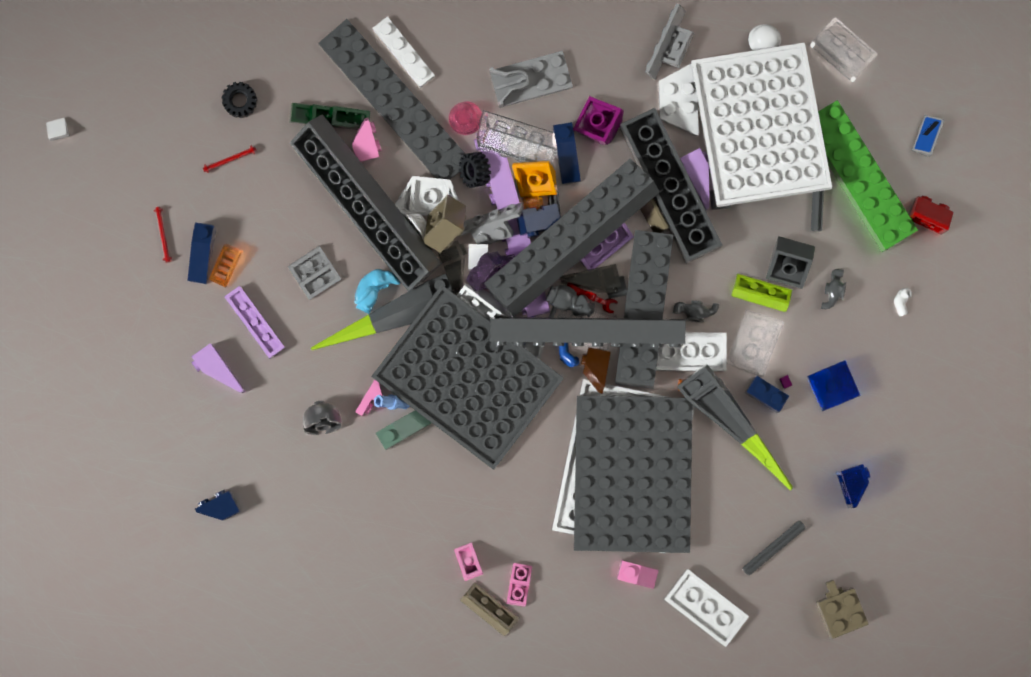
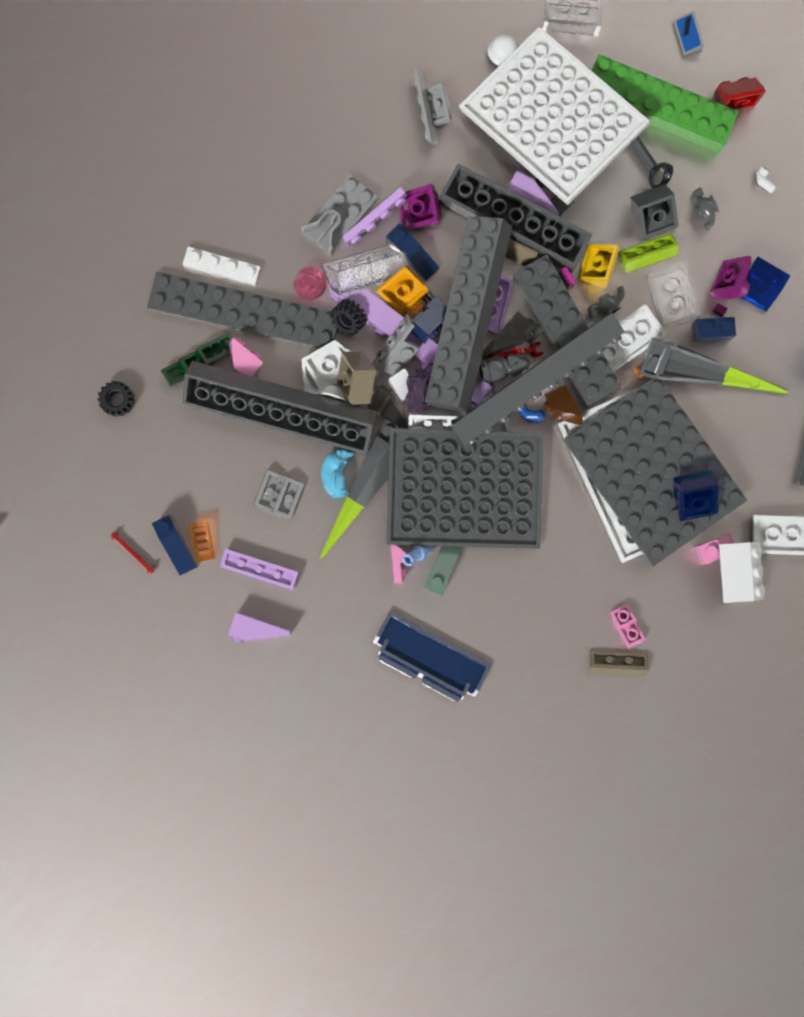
camera: 30 degrees left, 0 degrees up
dark blue slope [195,489,241,520] -> none
red axle [203,145,257,173] -> none
flat silver cylinder [303,401,342,435] -> none
bright pink slope [454,543,483,581] -> none
white wing [659,64,699,136] -> none
none -> lavender plate [343,187,408,245]
none -> dark blue slope [373,611,492,702]
none -> dark pink tile [558,267,575,290]
none -> yellow slope [577,244,620,289]
none -> black piece [648,162,673,188]
none -> clear blue slope [673,470,719,521]
none -> magenta slope [709,256,752,300]
none -> white slope [719,542,765,603]

